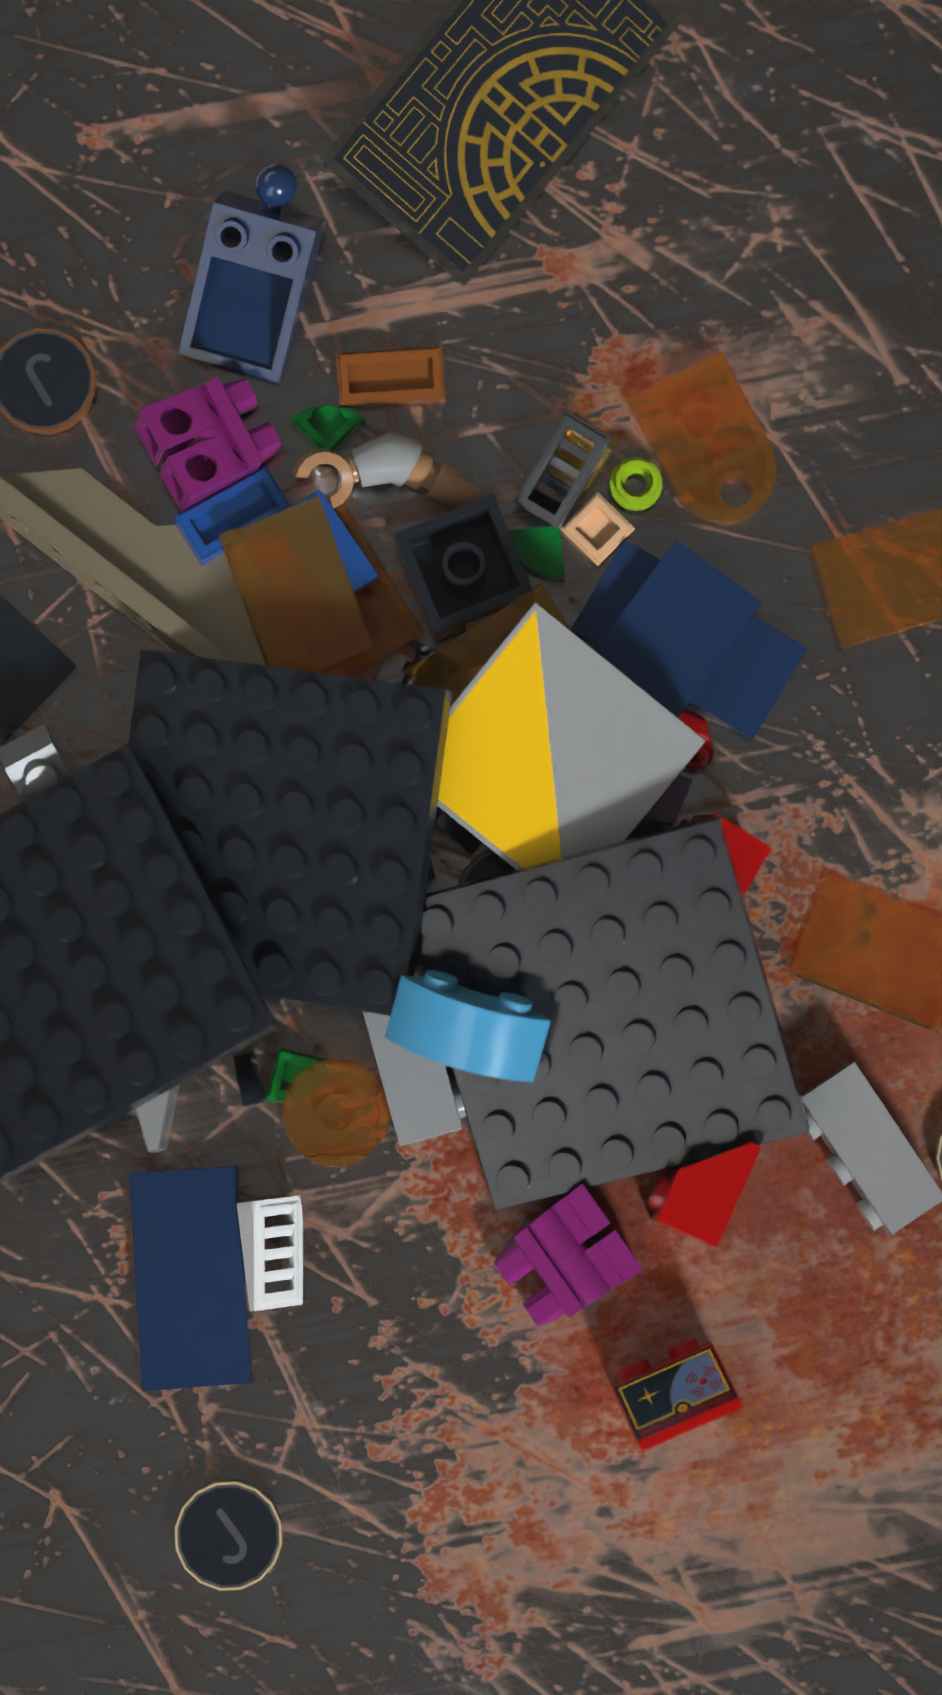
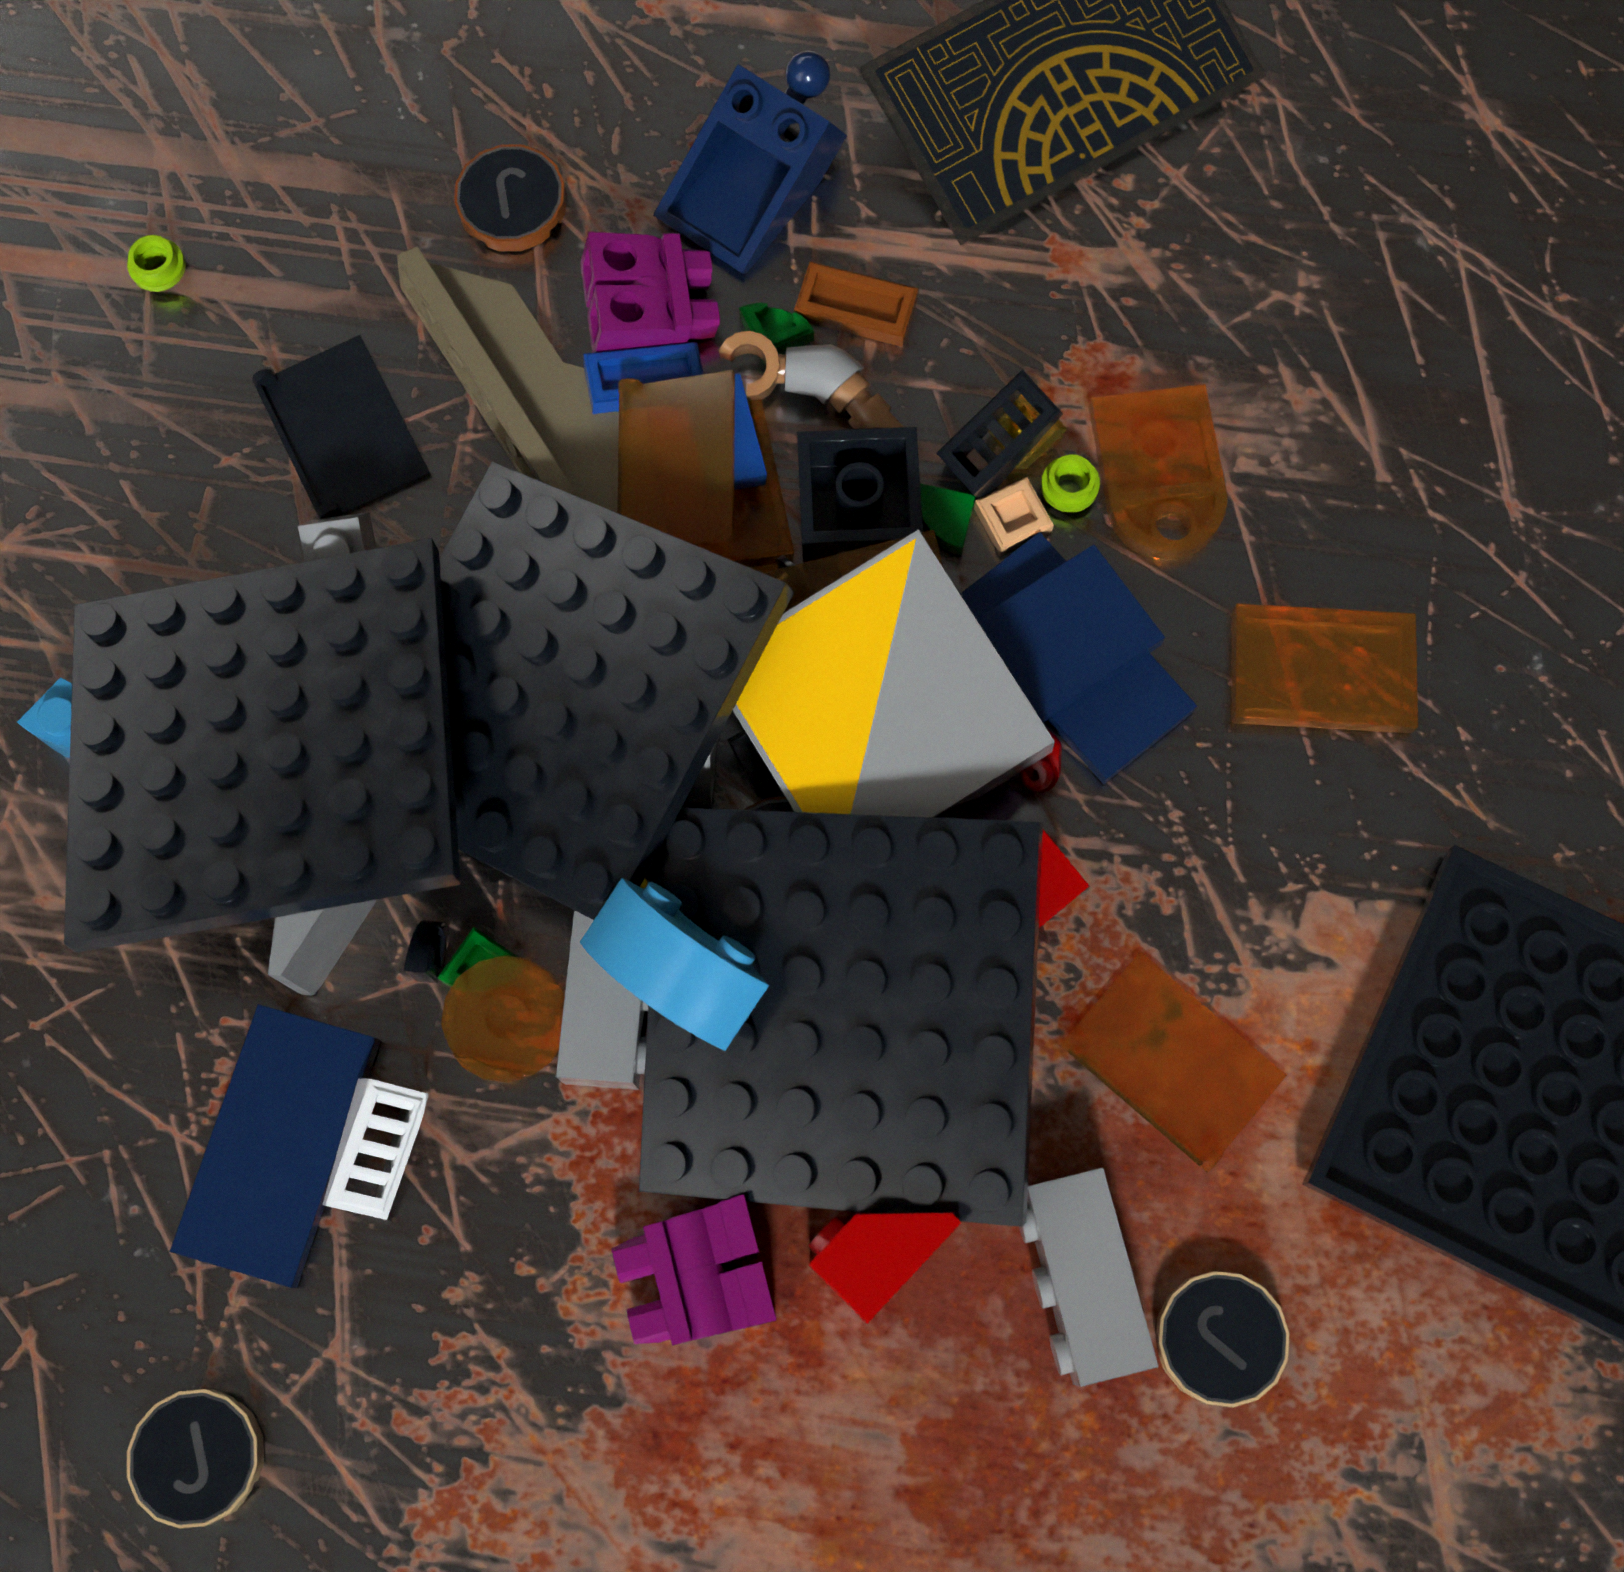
camera: 25 degrees right, 10 degrees down
slope [610,1337,743,1452] -> none

